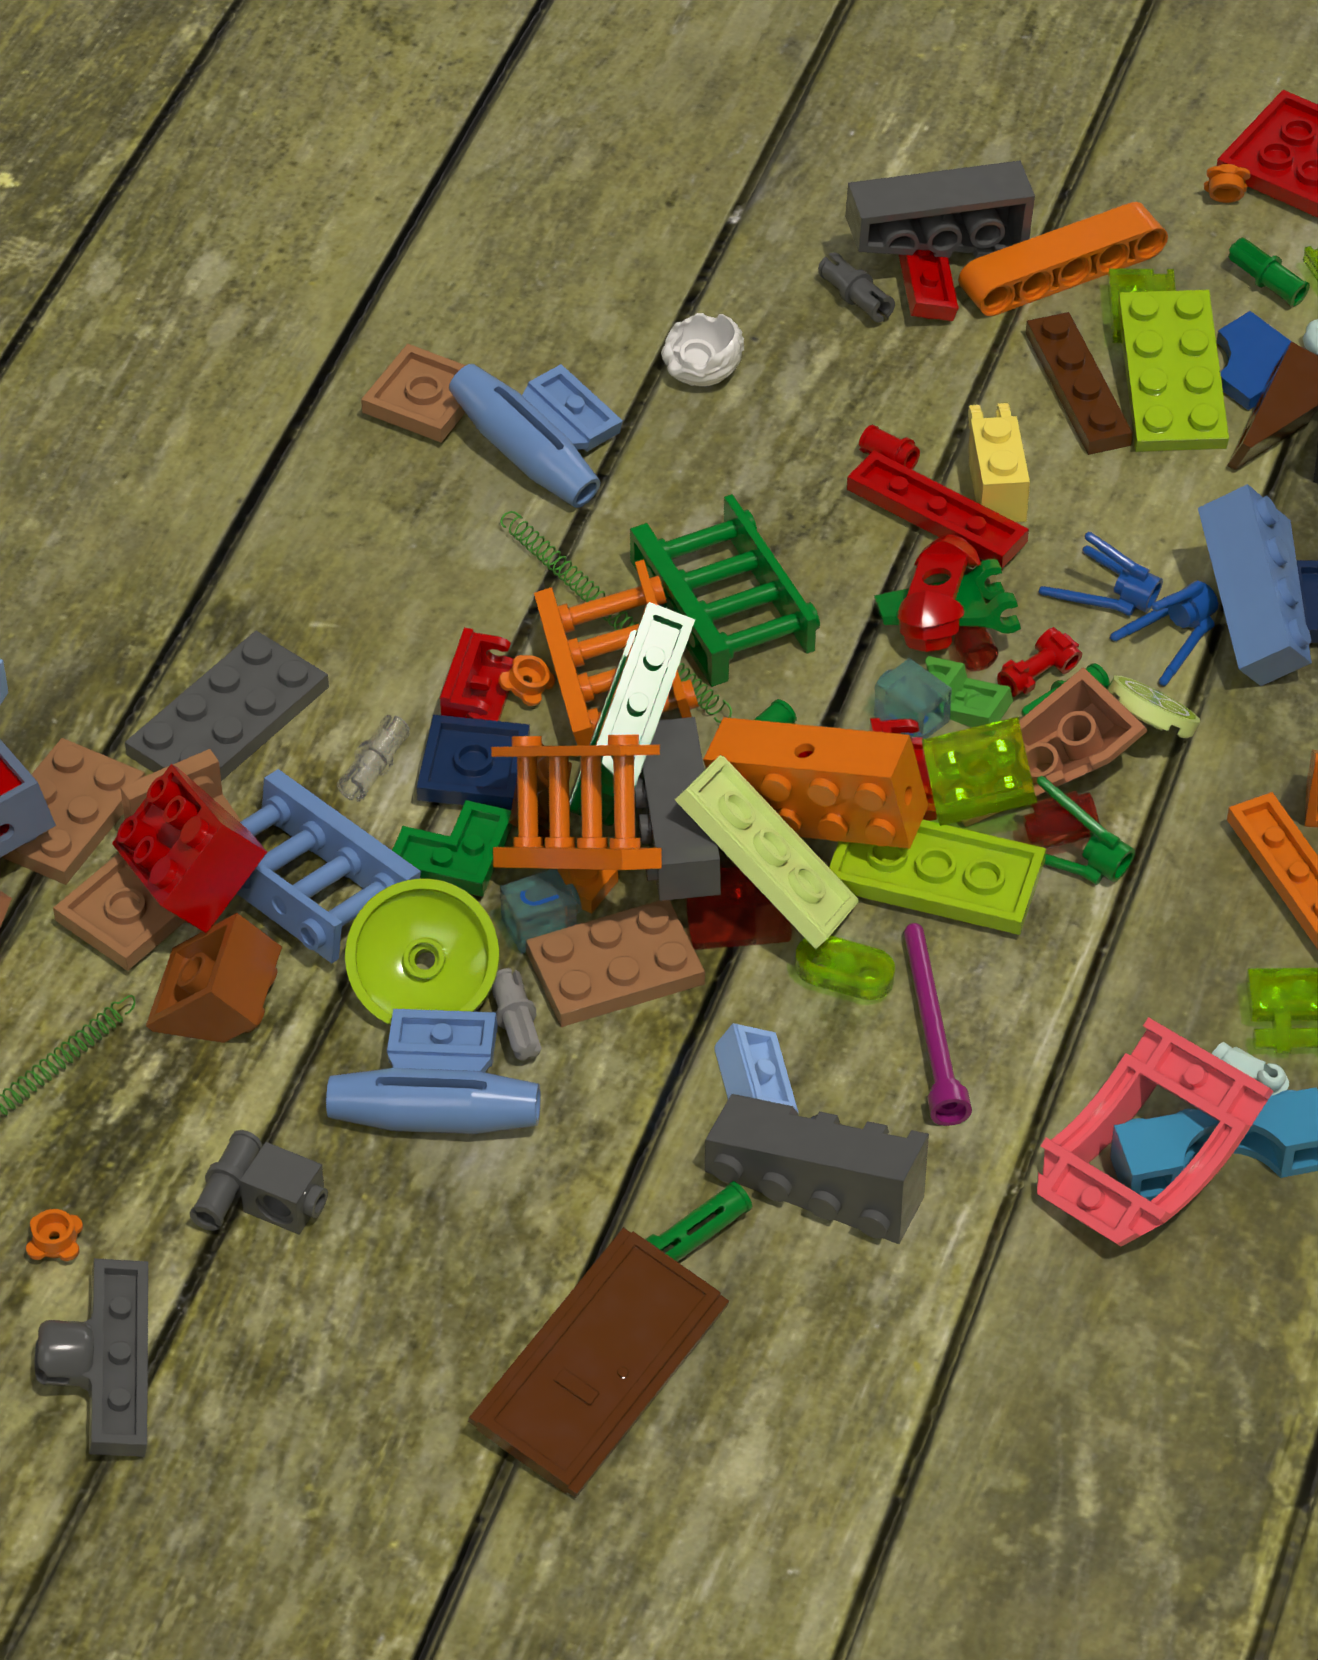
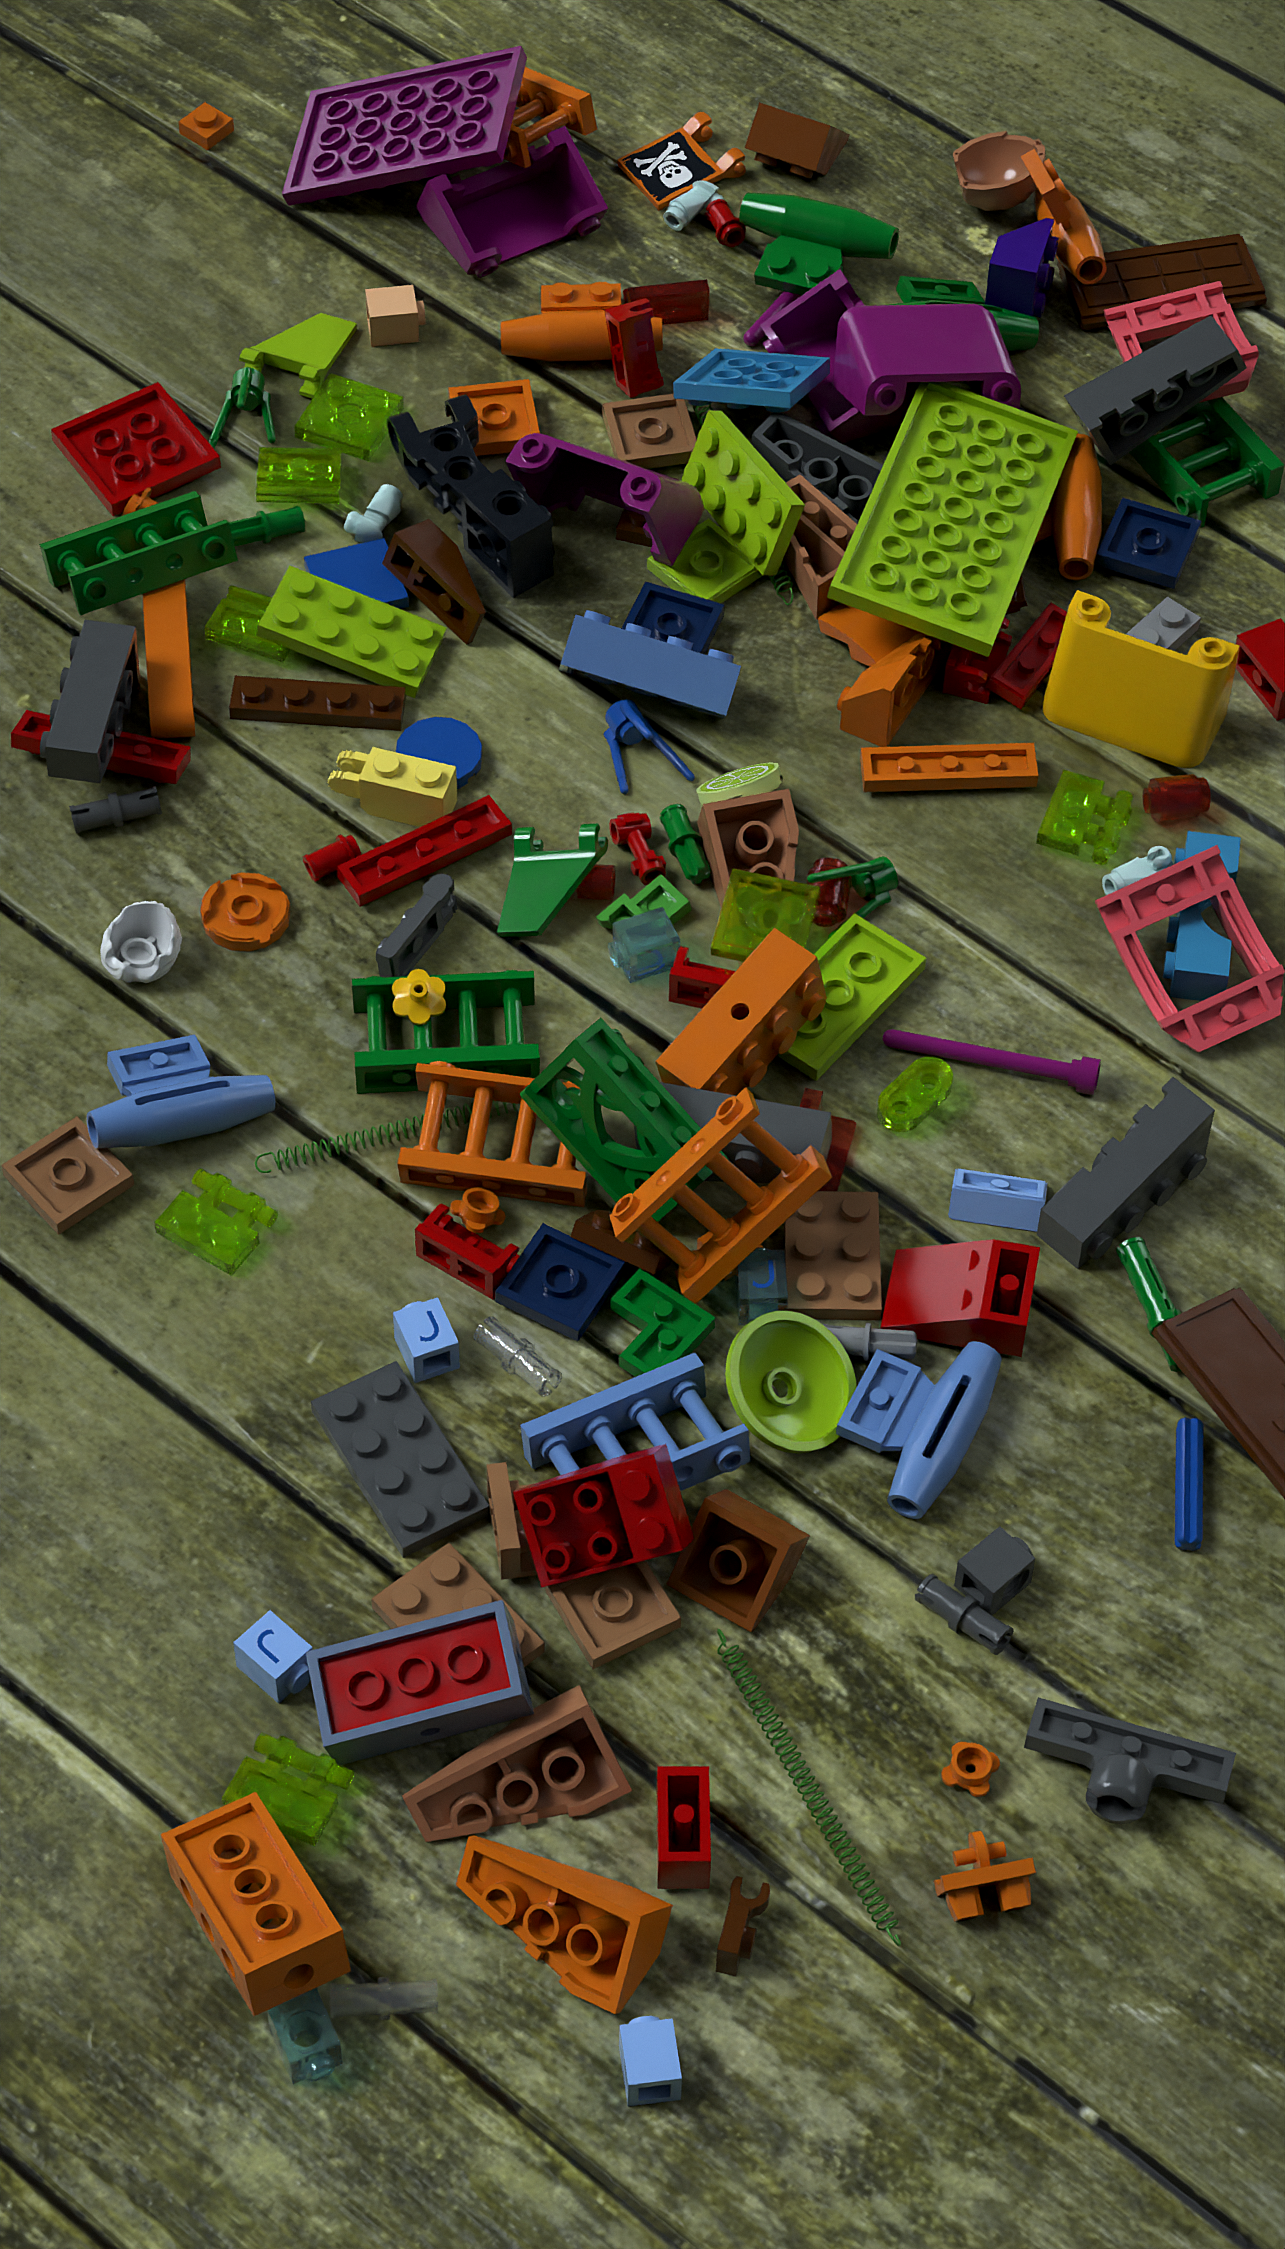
camera: 70 degrees left, 5 degrees up
yellowish green tile [675,755,859,949] -> none
red piece [897,534,981,652] -> none
blue plant [1038,532,1163,616] -> none
none -> green fence [39,491,238,615]
none -> clear neon green plate [155,1168,278,1276]
none -> orange tile [200,872,290,952]
none -> dark grey hinge [376,873,457,977]
none -> yellow plant [392,969,446,1026]
none -> light blue brick [393,1297,460,1383]
none -> blue tile [396,717,482,789]
none -> red slope [880,1239,1040,1357]
none -> blue axle [1175,1417,1204,1551]

